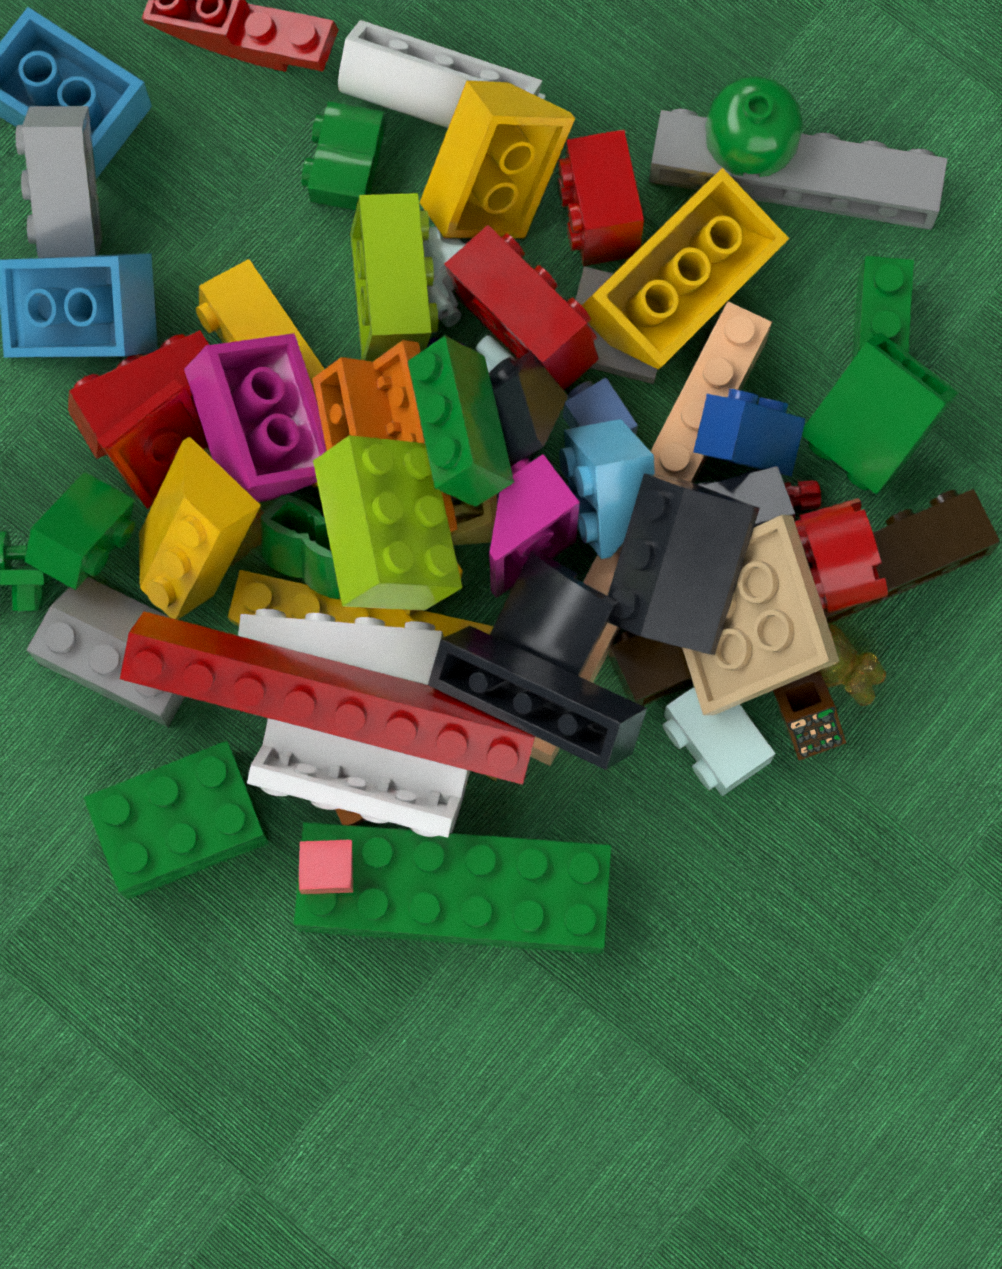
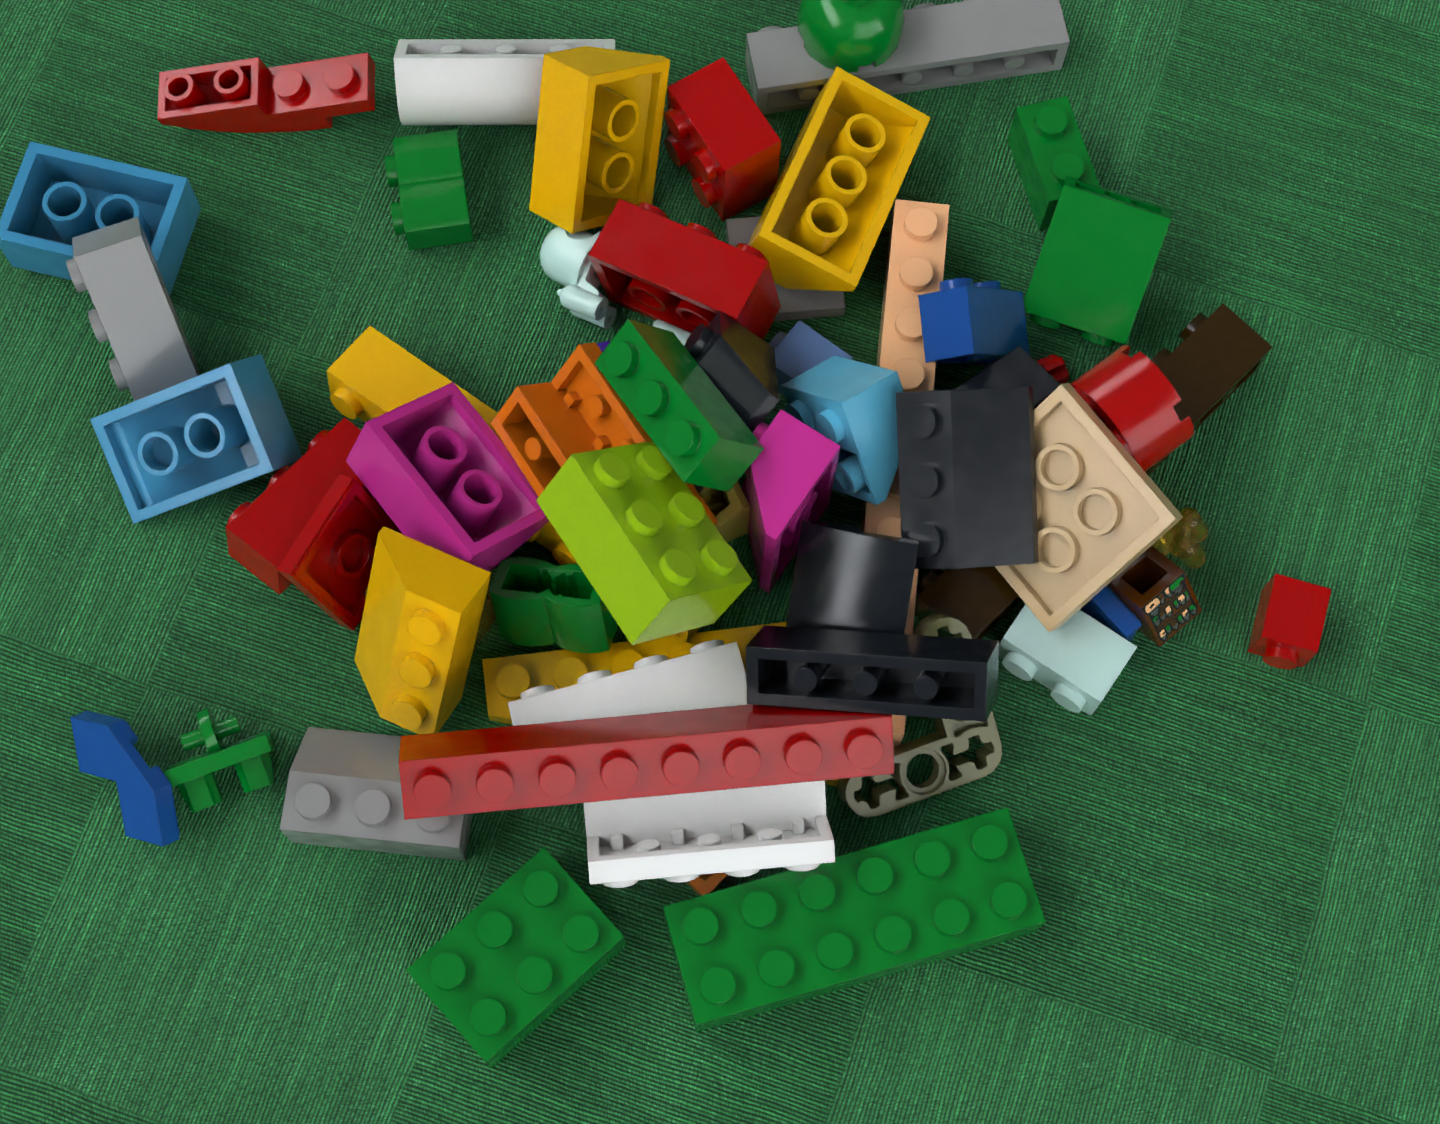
camera: 25 degrees left, 5 degrees down
green brick [24,472,135,590] -> none
coral slope [299,840,353,894] -> none
lime slope [350,193,438,361] -> none
none -> olive beam [837,613,1002,818]
none -> blue tile [1080,586,1142,642]
none -> red brick [1247,573,1332,669]

